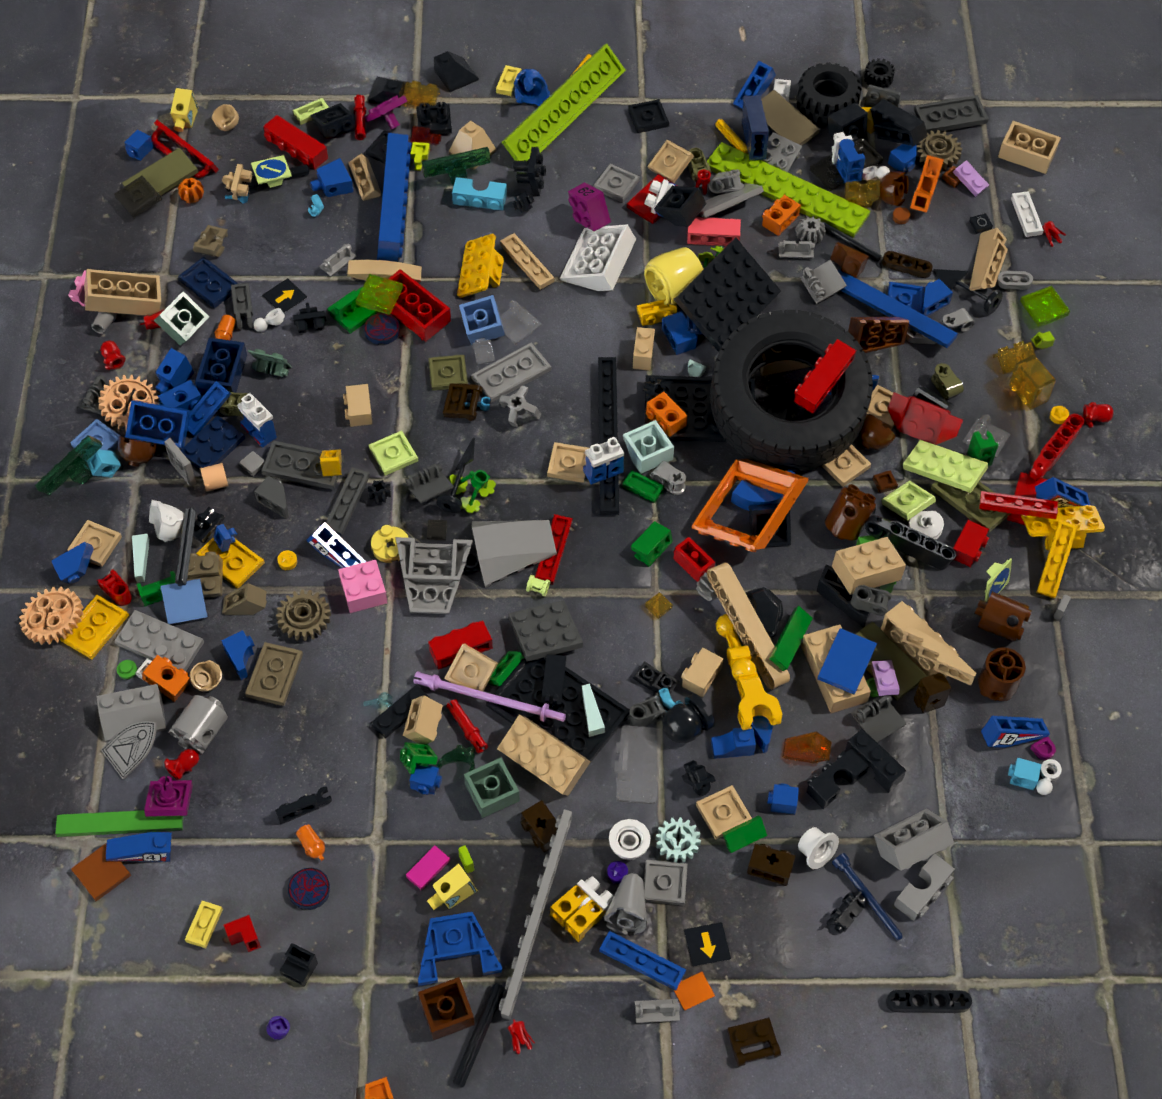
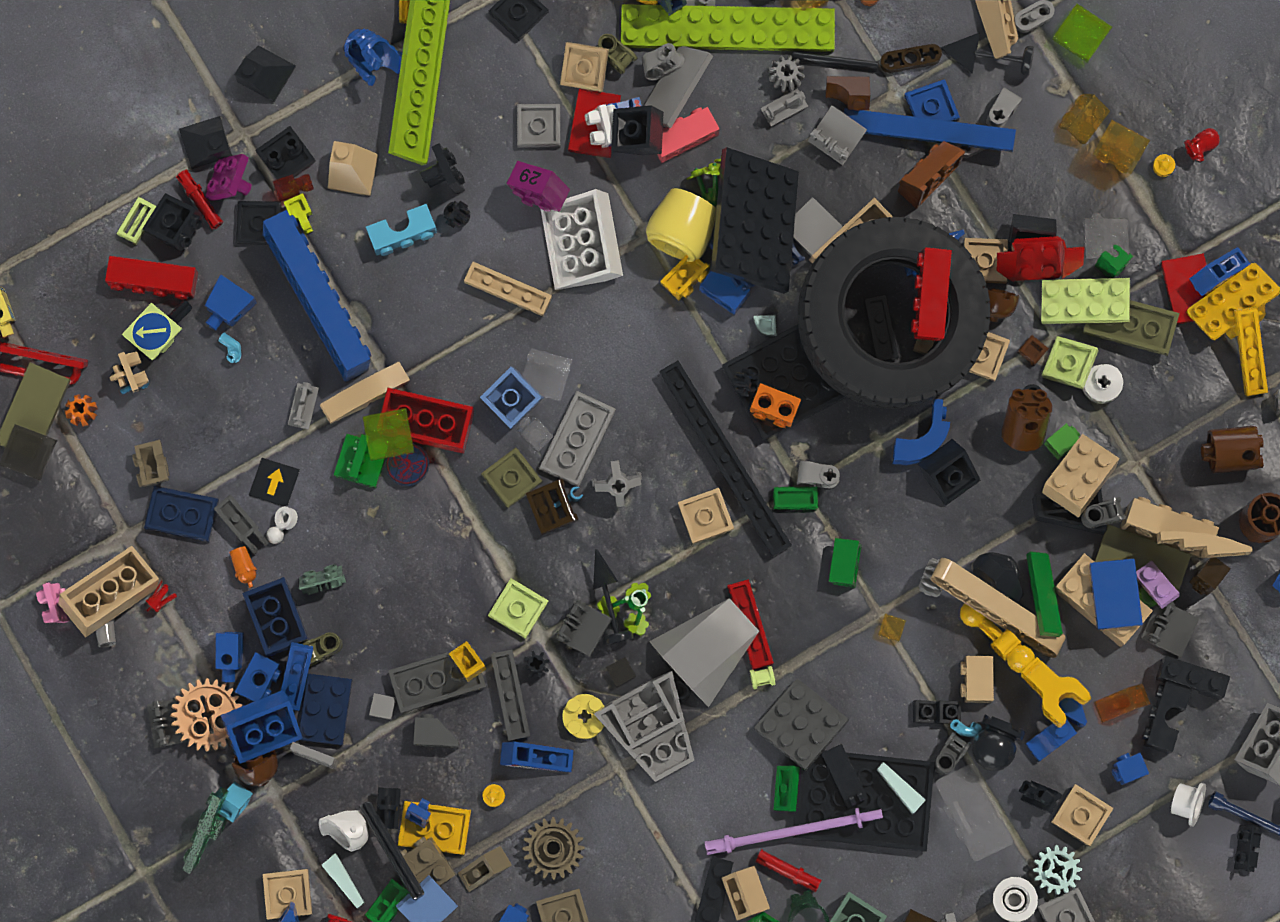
camera: 30 degrees left, 20 degrees up
medium blue tile [70,419,121,458] -> none
red animal [100,340,126,370] -> none
sand green brick [154,292,209,346] -> none
light nougat piece [200,463,228,492] -> none
tan hair [212,104,239,131] -> none
hips [237,393,277,448] -> none
black hips [293,303,326,333] -> none
bright pink brick [338,560,387,613] -> none
tan brick [343,384,372,427] -> none
tan slope [348,153,382,201] -> none
clear light blue hand [364,692,393,708] -> none
clear yellow bracket [403,81,441,106] -> none
clear green plate [422,147,490,186] -> none
red brick [428,620,493,670] -> none
tan plate [444,643,498,691] -> none
yellow bracket [457,233,504,298] -> none
light yellow plate [496,65,521,97] -> none
tan brick [497,715,591,796] -> none
hips [583,437,624,485] -> none
light aqua slope [623,420,674,474] -> none
tan brick [633,327,655,371] -> none
red brick [673,537,715,582] -> none
orange window [692,458,809,552] -> none
red piece [695,169,711,195] -> none
green tile [722,815,767,853] -> none
dark brown brick [747,844,795,886] -> none
orange brick [762,195,801,236] -> none
black piece [865,515,956,570] -> none
blue slope [921,279,953,316] -> none
olive piece [931,363,964,400] -> none
red brick [953,520,989,567] -> none
red plate [979,491,1058,519] -> none
yellowish green piece [984,558,1012,602] -> none
red piece [1029,414,1084,480] -> none
lime piece [1031,331,1055,349] -> none

